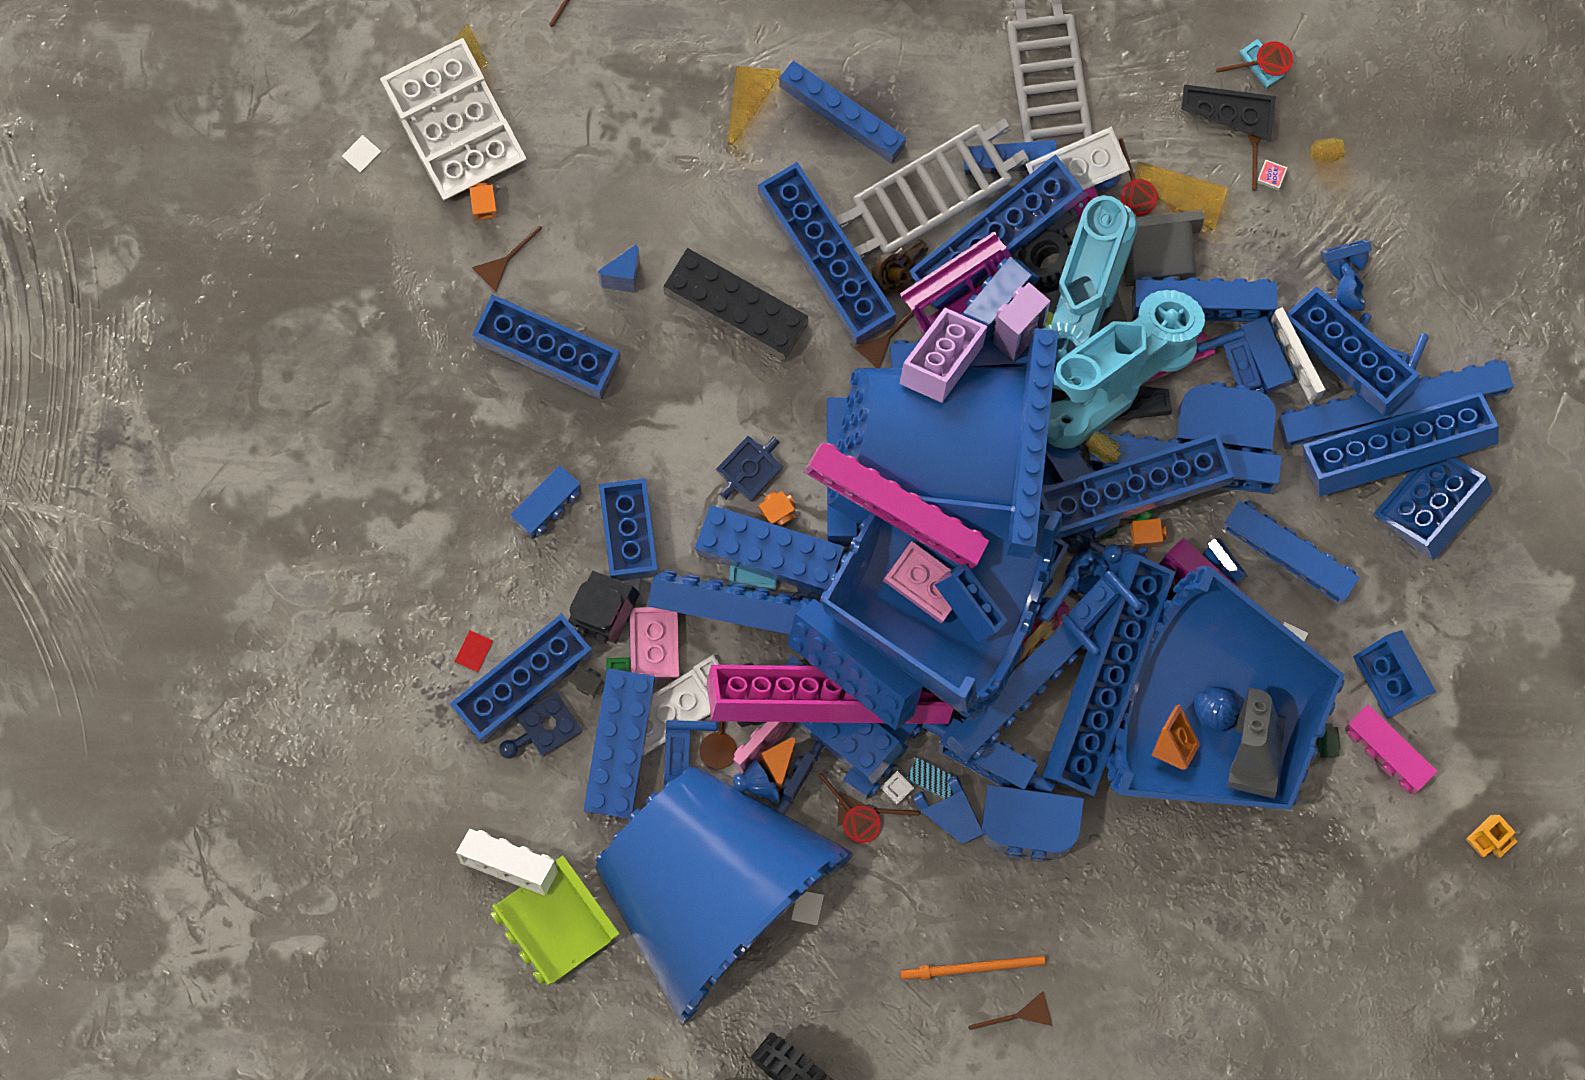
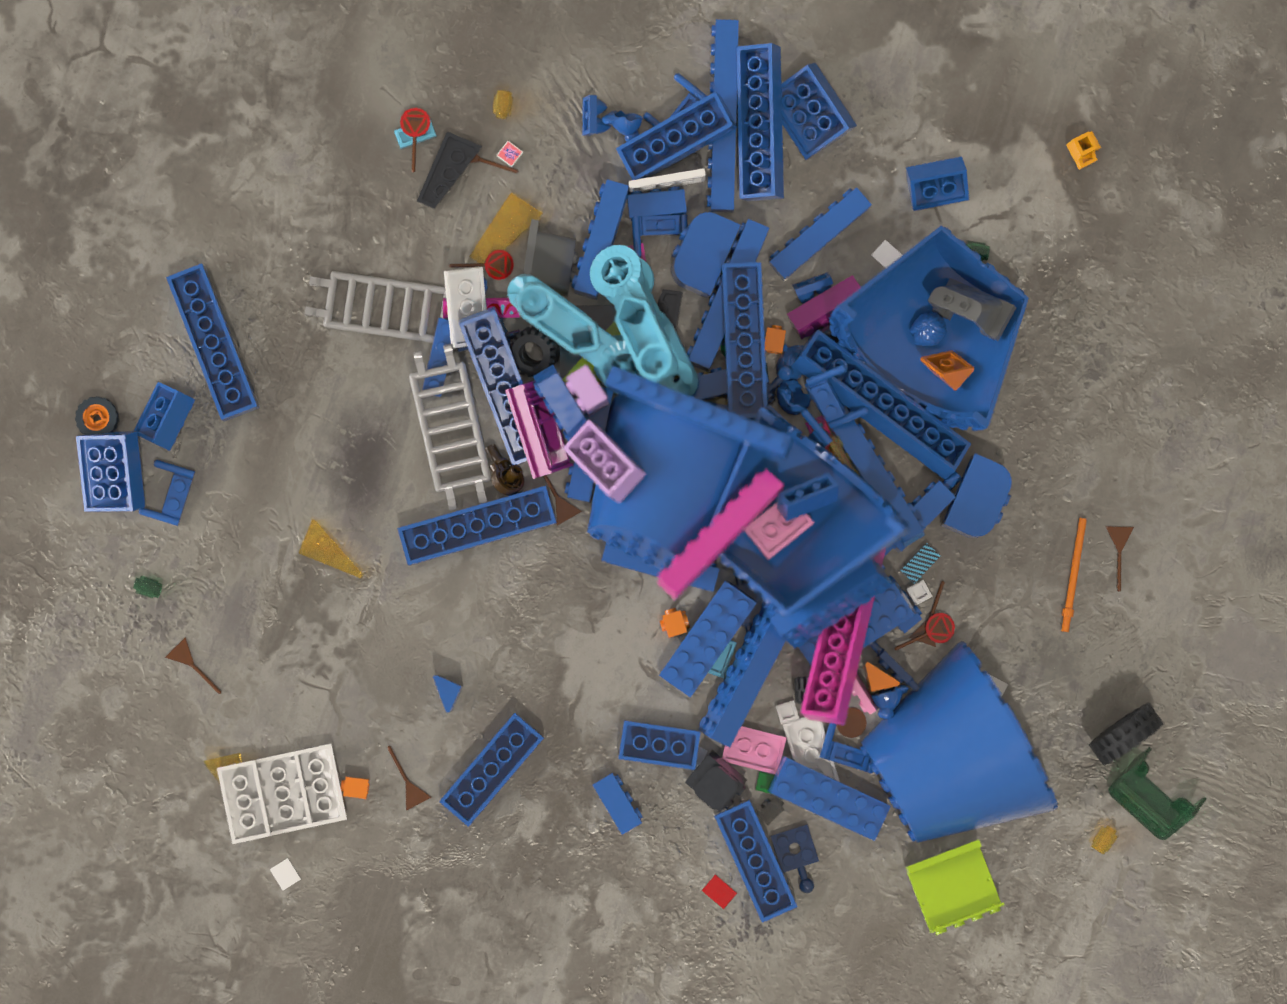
camera: 75 degrees left, 10 degrees up
white brick [456,829,558,896] -> none
black brick [663,248,808,363] -> none
dark blue plate [716,436,783,502] -> none
blue brick [779,60,906,164] -> none
blue flag [913,775,983,844] -> none
clear yellow brick [1085,430,1122,465] -> none
dark pink brick [1345,704,1437,795] -> none

